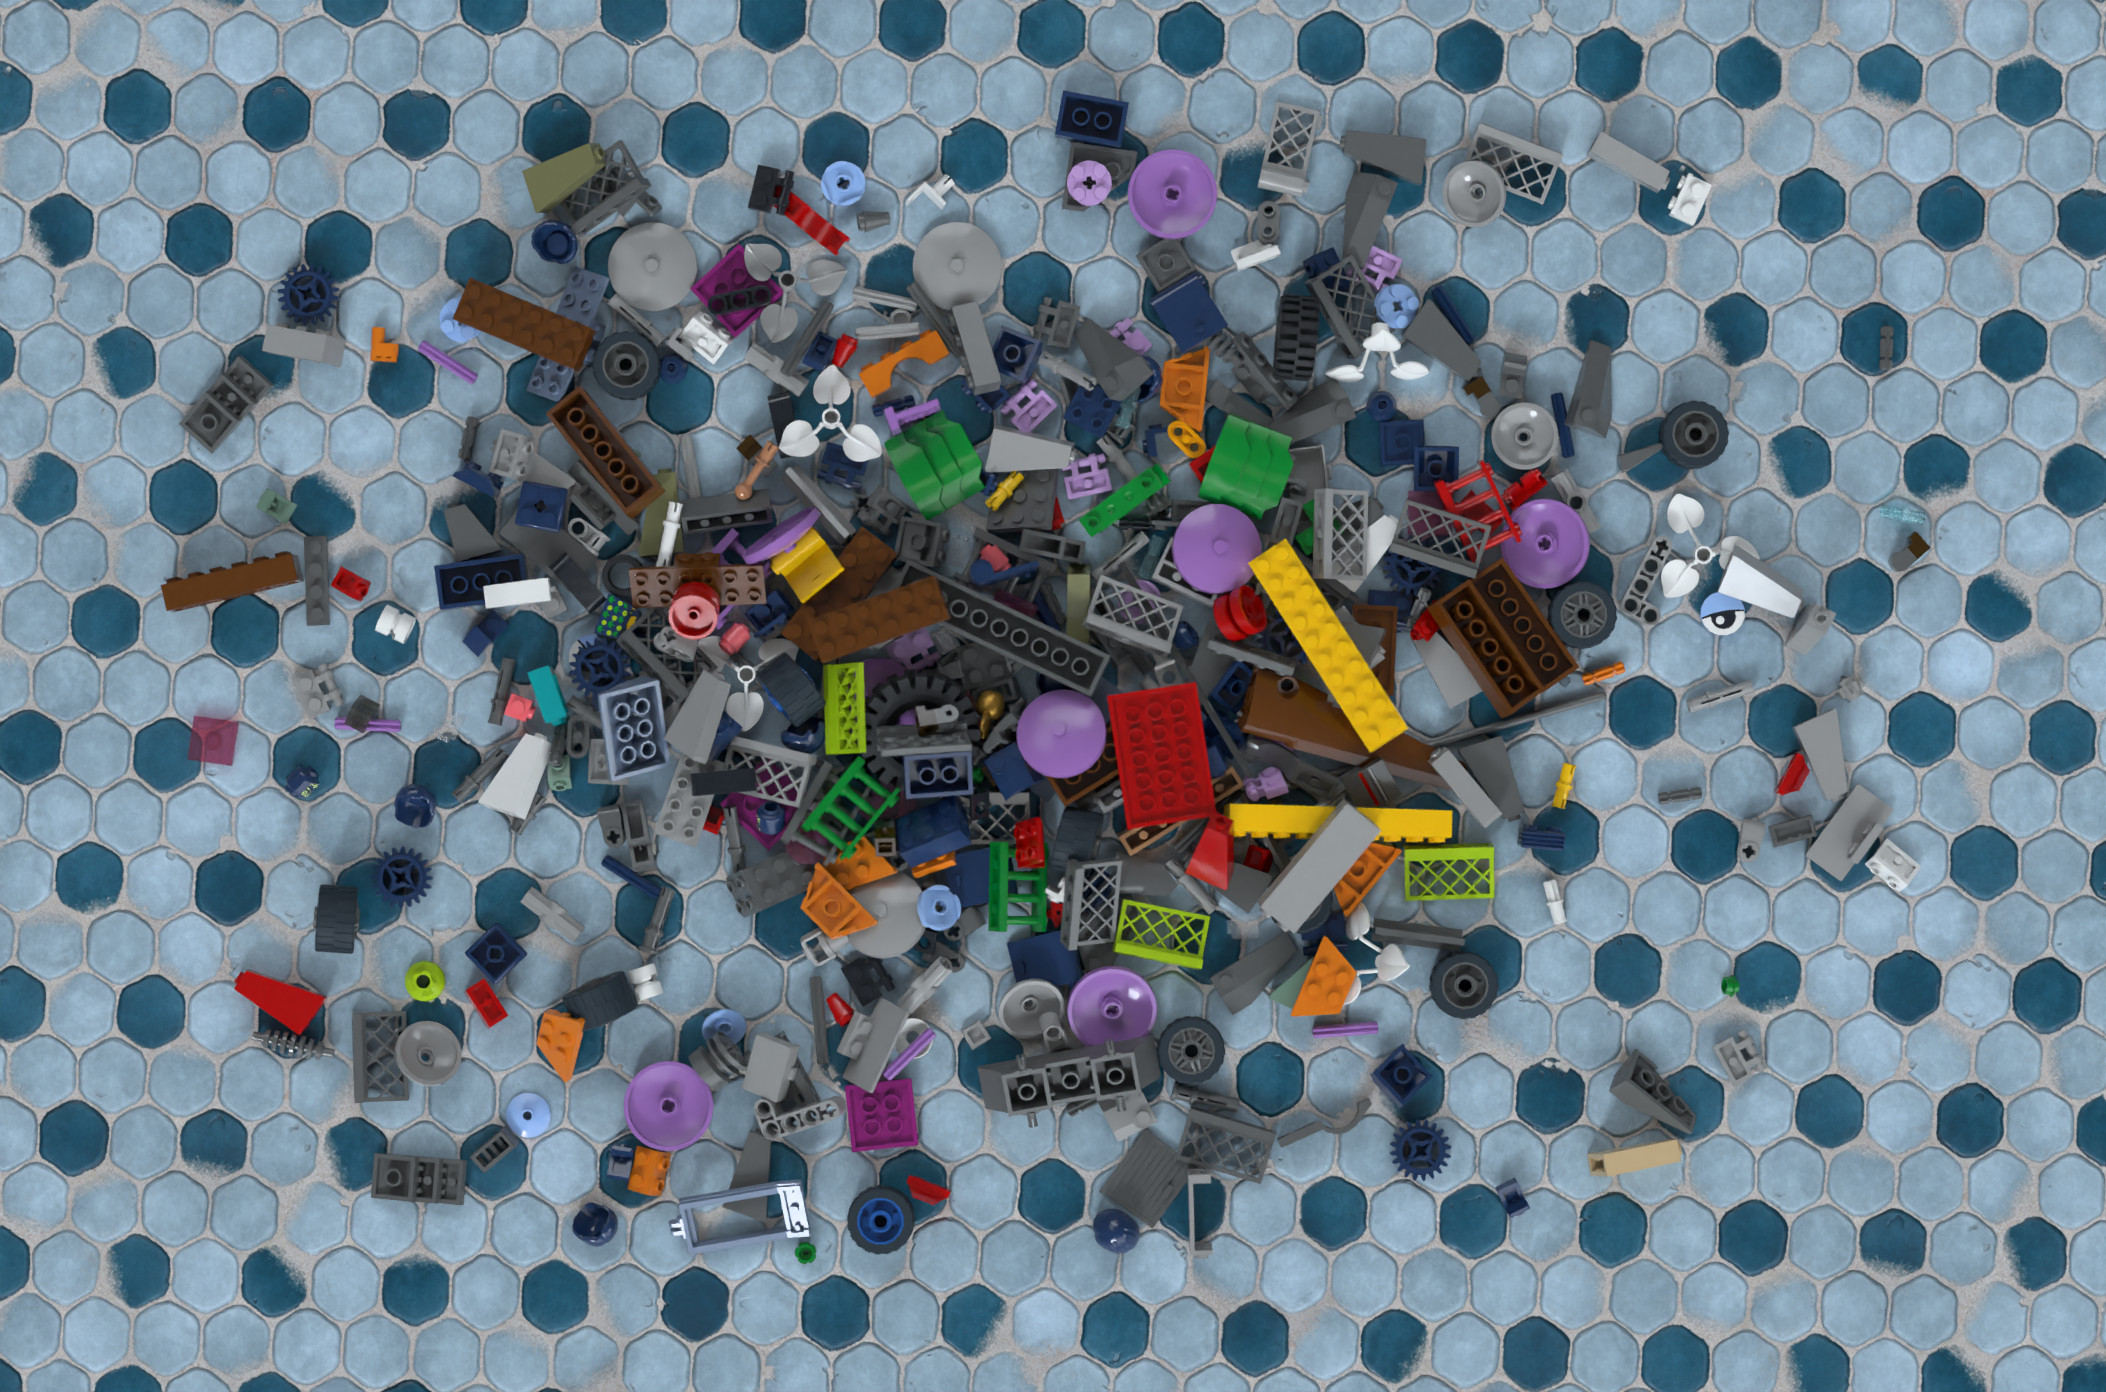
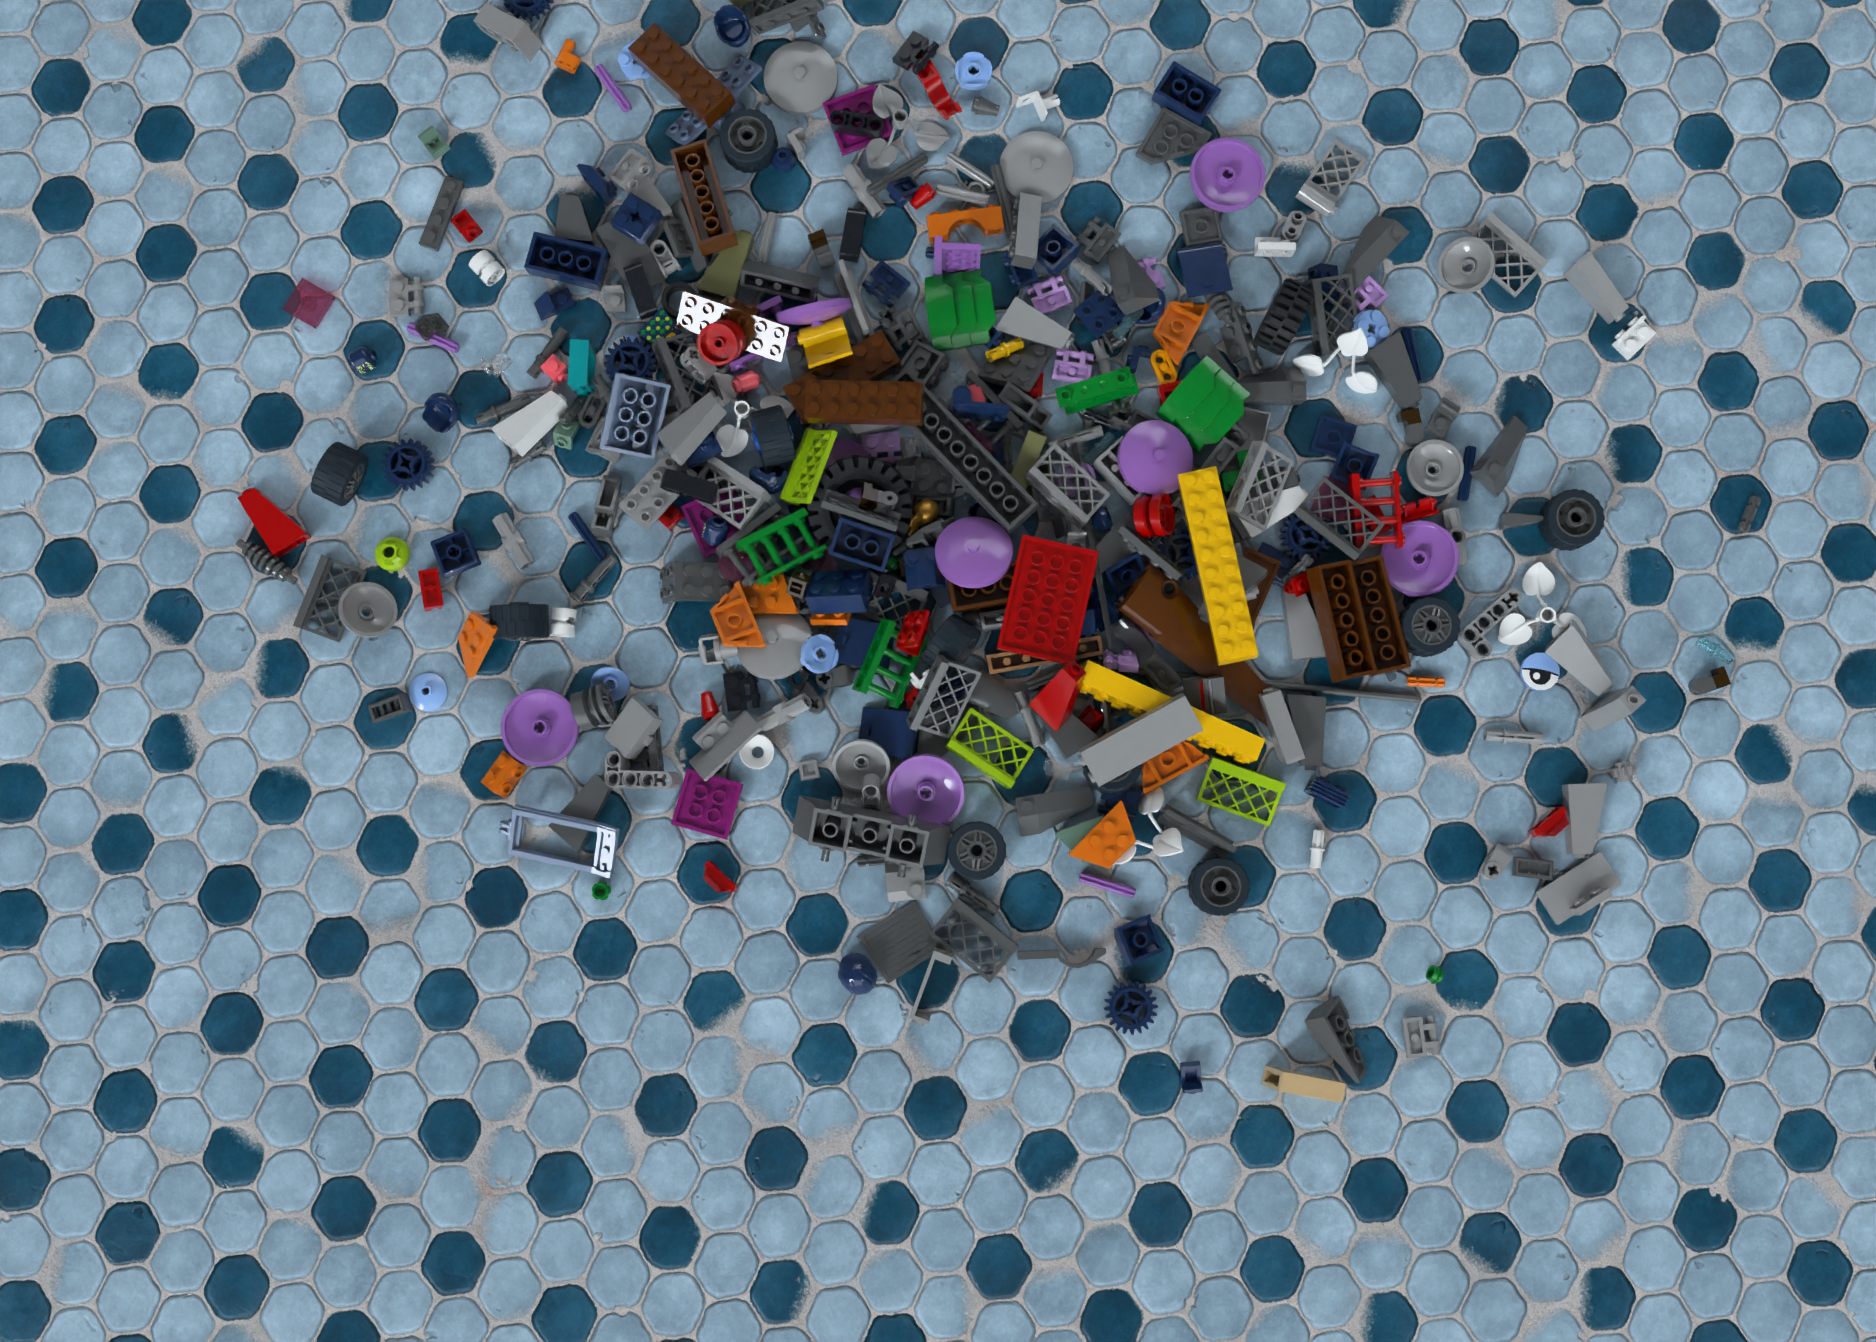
camera: 25 degrees right, 5 degrees down
reddish brown brick [161,551,304,612] -> none
dark grey slope [179,355,274,454] -> none
dark grey slope [371,1153,467,1205] -> none
dark grey axle [458,416,479,460] -> none
white slope [483,578,552,609] -> none
dark blue piece [572,1202,618,1247] -> none
dark grey piece [597,804,626,848] -> none
light grey pin [607,293,666,348] -> none
dark blue bracket [607,1144,634,1181] -> none
white pin [656,501,683,567] -> none
white bracket [679,312,734,364] -> none
dark grey pin [723,805,746,873] -> none
nougat pin [735,440,779,500] -> none
dark blue bracket [744,588,794,638] -> none
white plant [779,365,882,462] -> none
dark grey axle [810,976,829,1065] -> none
wheel [847,1185,915,1255] -> none
medium lavender axle [882,1028,936,1080] -> none
lavender plate [1067,161,1112,206] -> none
dark grey slope [1340,130,1426,186] -> none
dark blue cone [1366,391,1397,421] -> none
yellow pin [1551,762,1577,809] -> none
dark grey axle [1658,787,1702,805] -> none
white bracket [1865,838,1922,892] -> none

